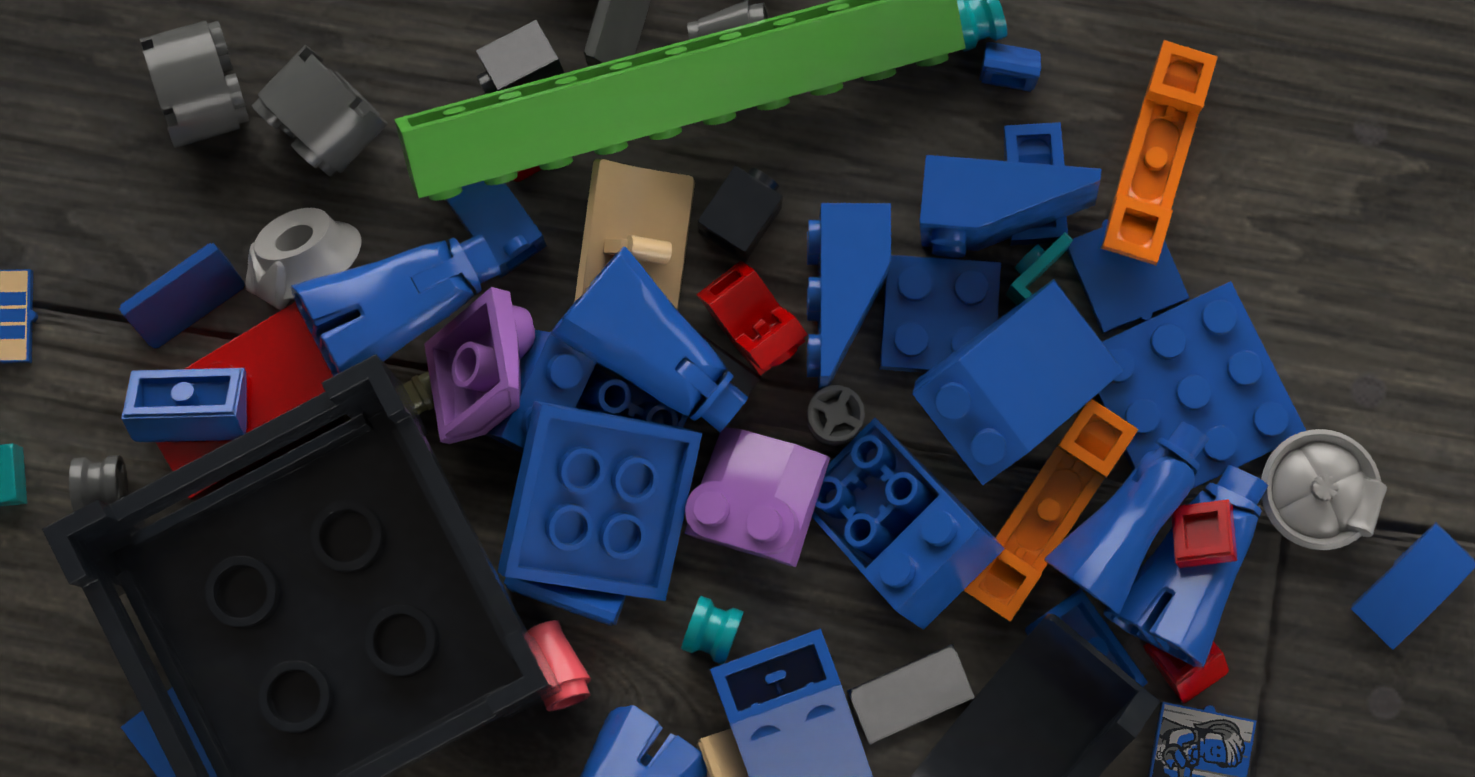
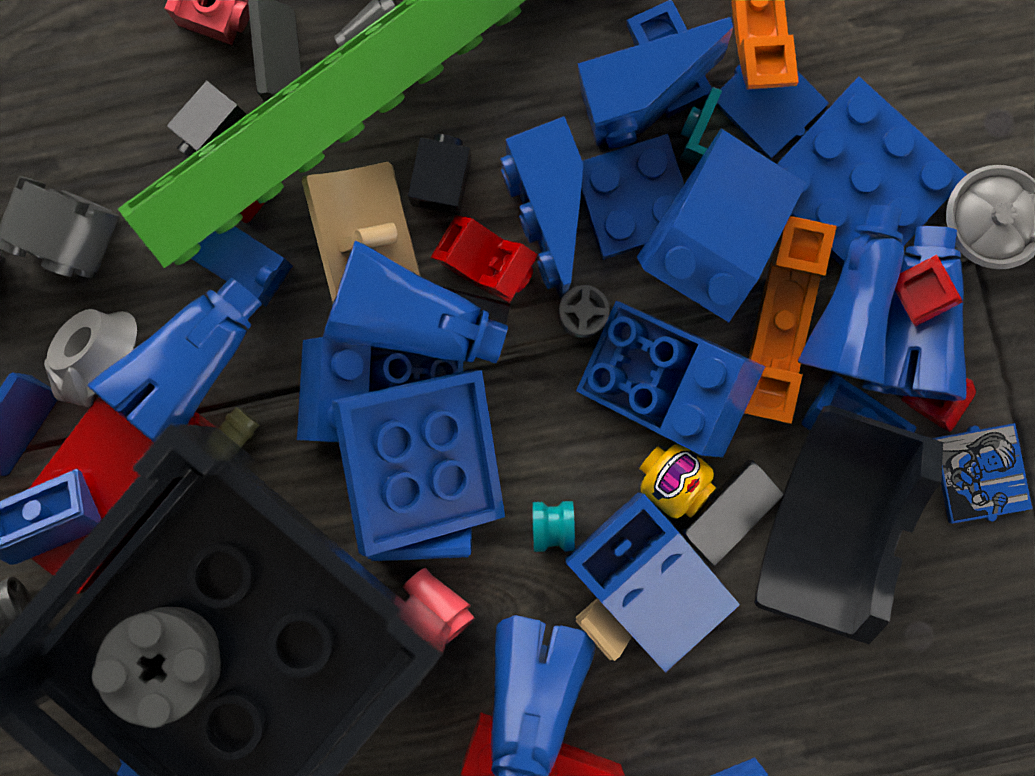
camera: 25 degrees left, 5 degrees up
medium lavender slope [424,287,535,444] -> none
medium lavender slope [685,427,830,567] -> none
none -> dark grey brick [92,607,221,728]
none -> yellow head [639,444,716,518]

